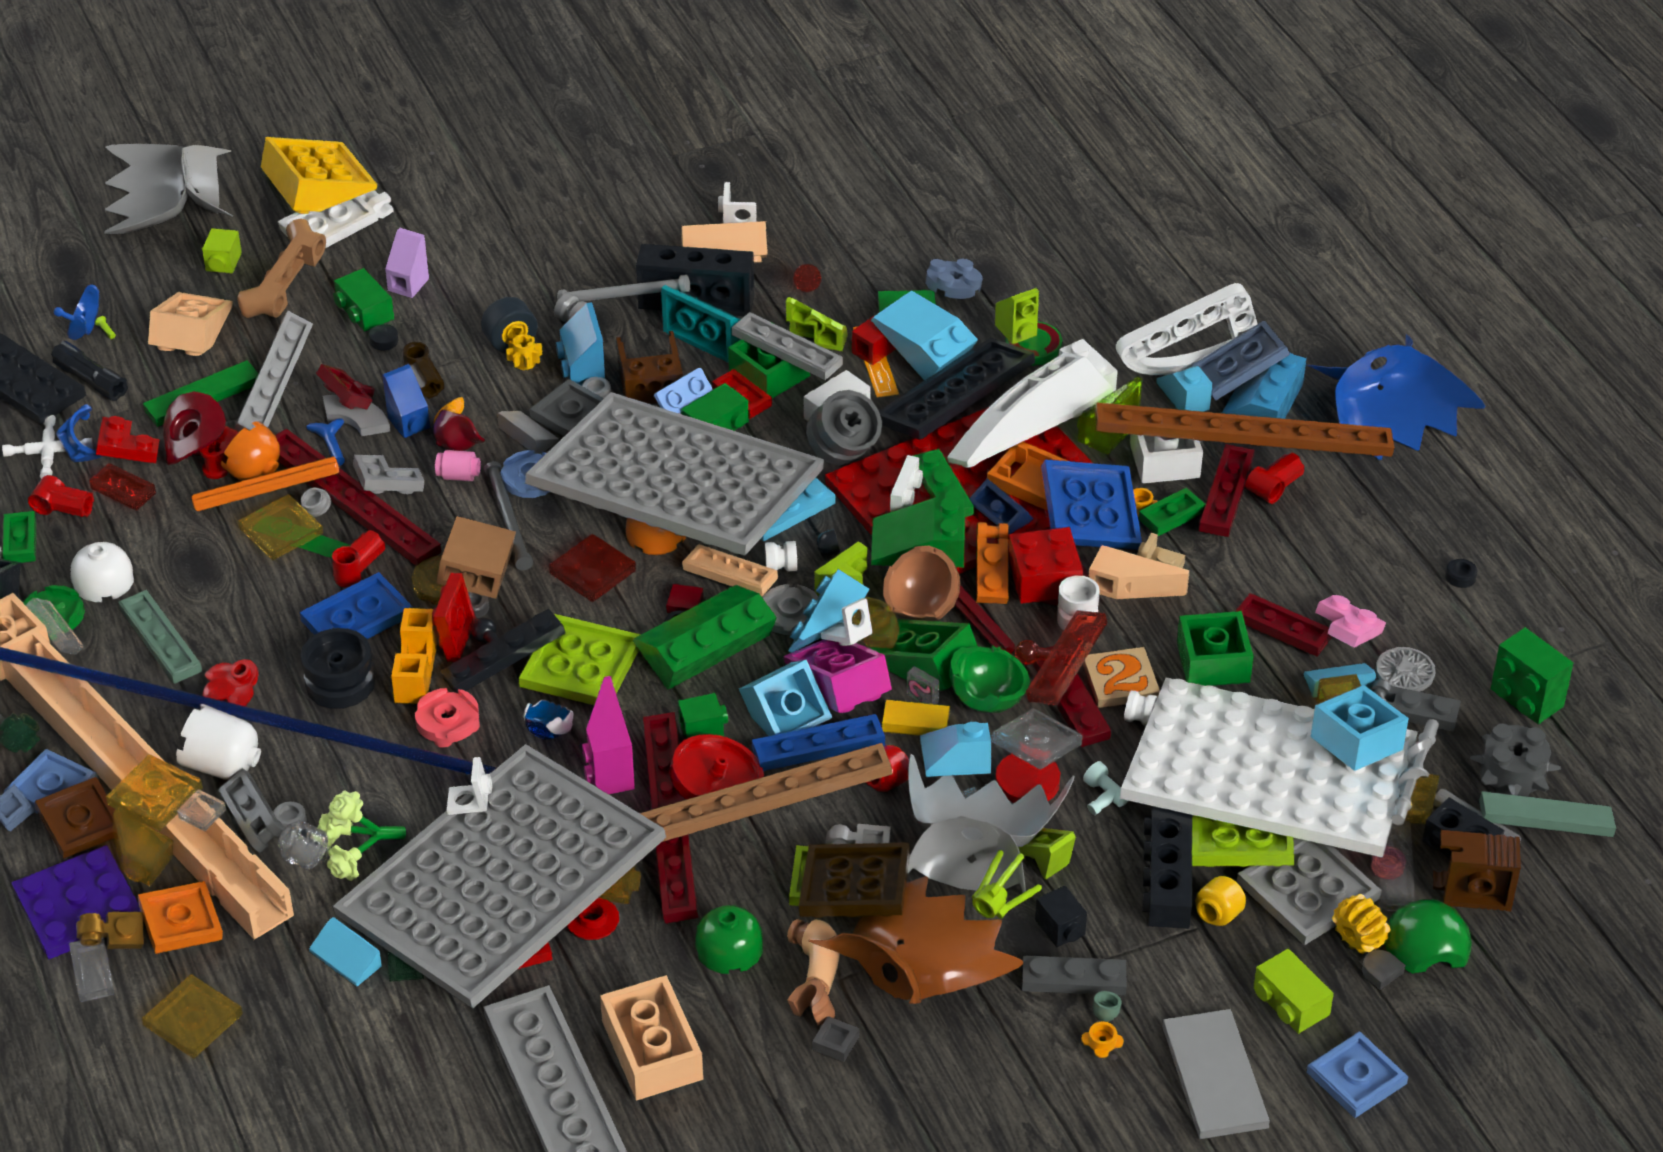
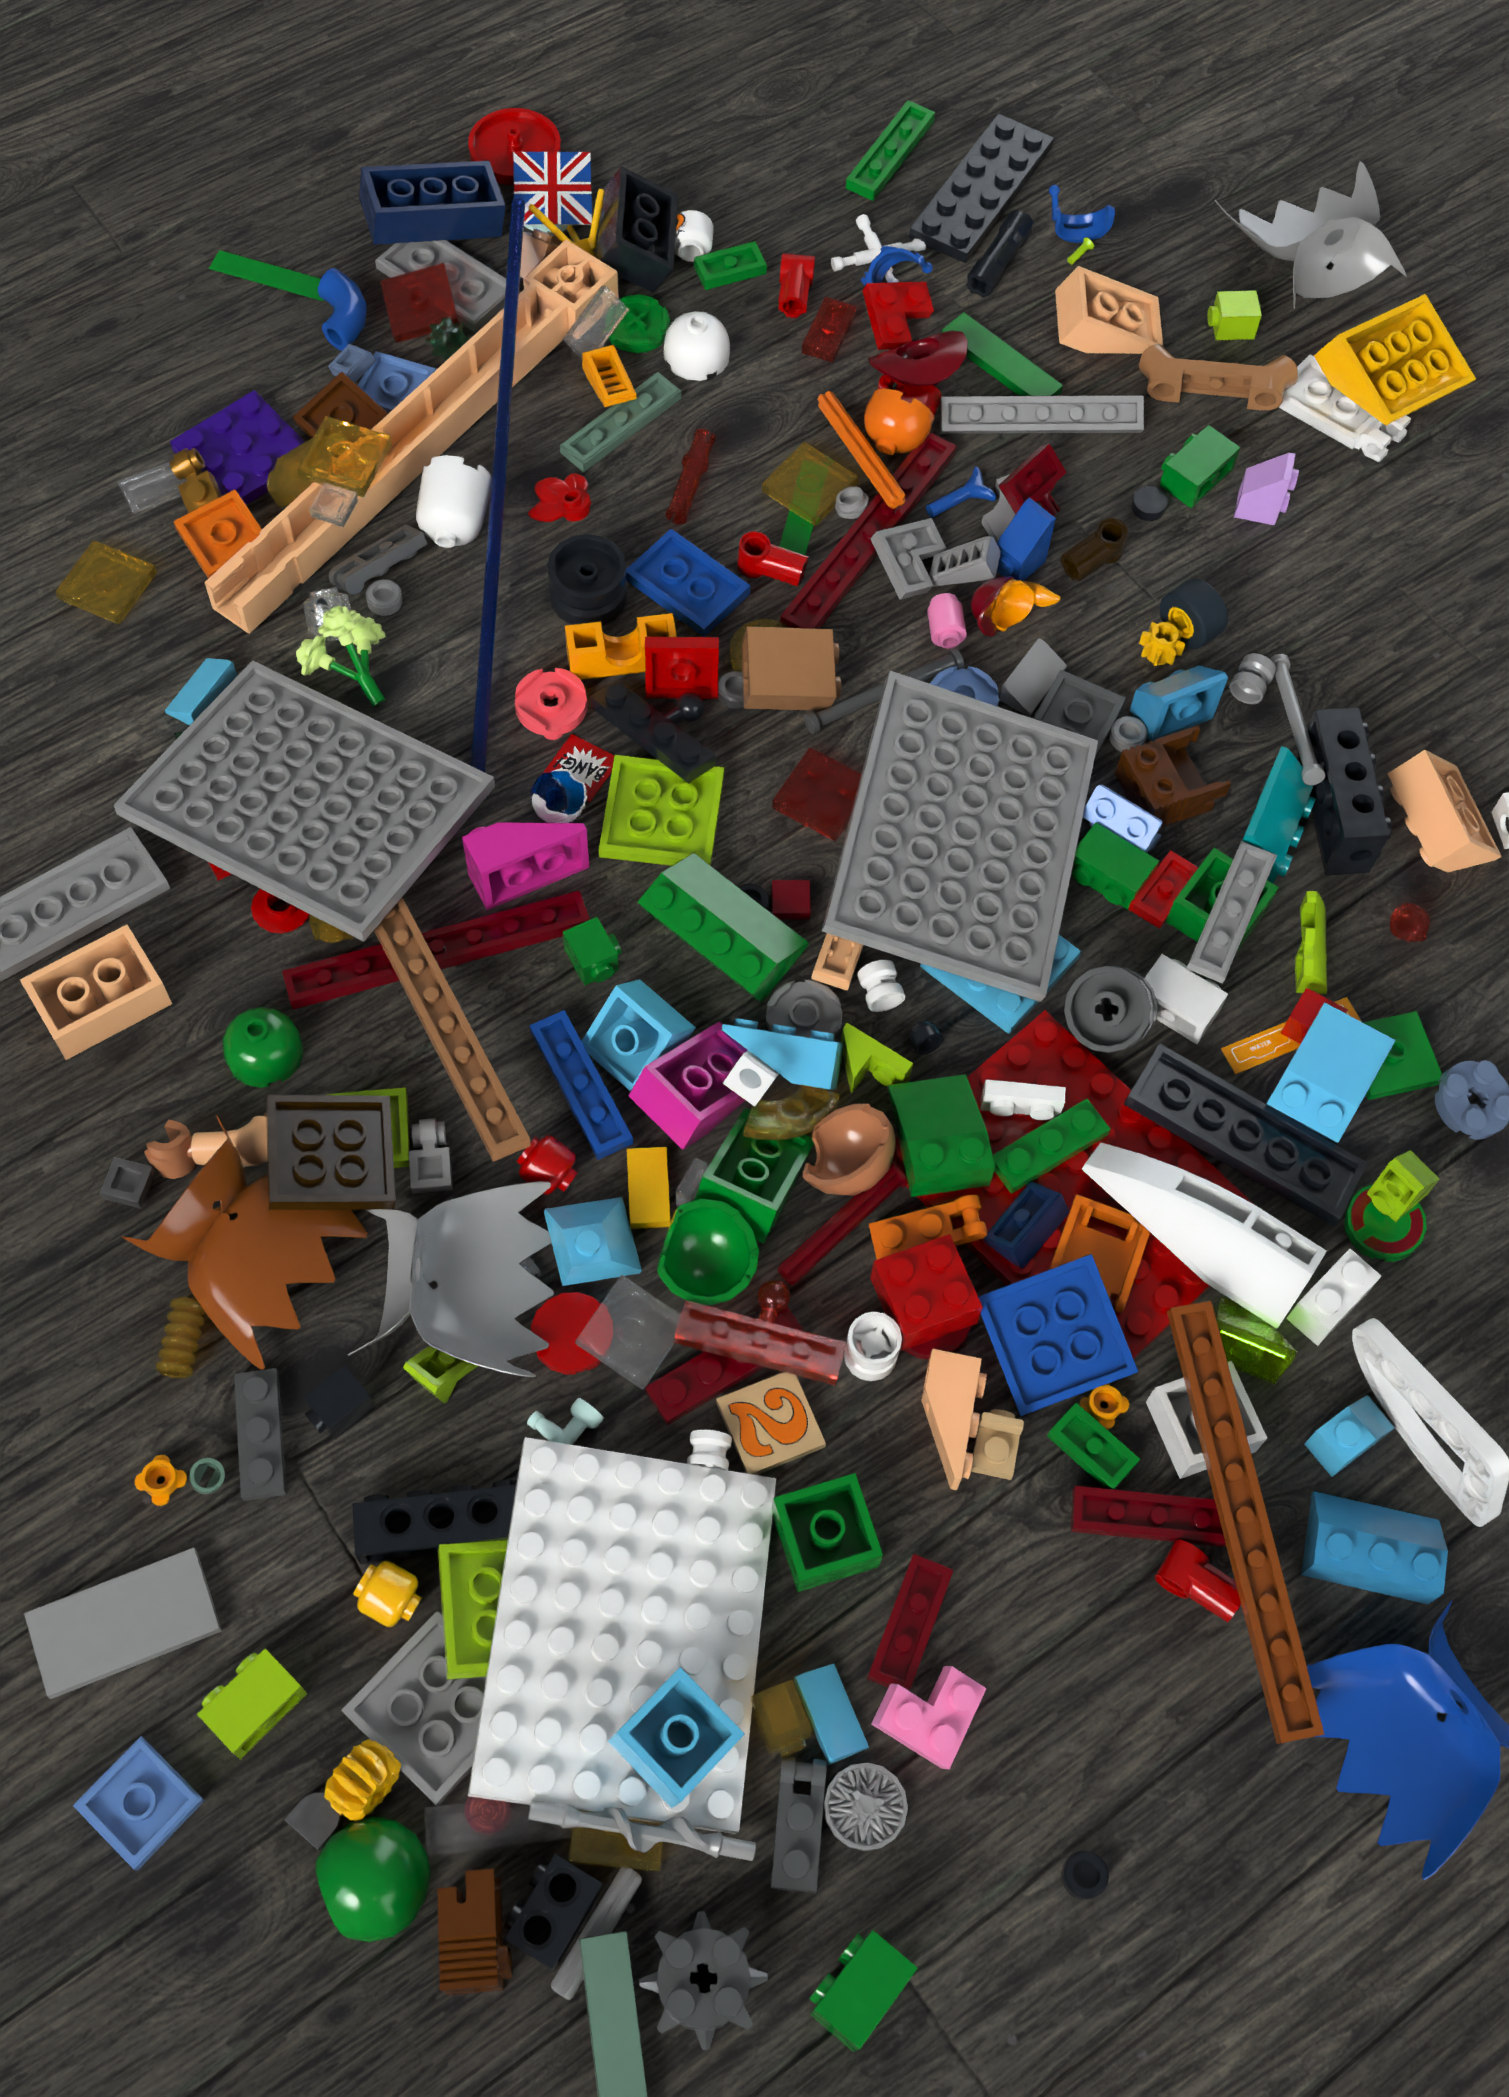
camera: 75 degrees right, 20 degrees up
white bracket [447,757,492,815] -> none
red piece [669,734,764,800] -> none
lime plant [972,850,1042,919] -> none
sand blue tile [1191,321,1290,401] -> none
none -> clear yellow piece [155,1297,206,1378]
none -> sticker [541,734,615,802]
none -> light orange slope [582,345,637,407]
none -> clear red pin [665,429,716,525]
none -> light grey slope [929,536,1001,587]

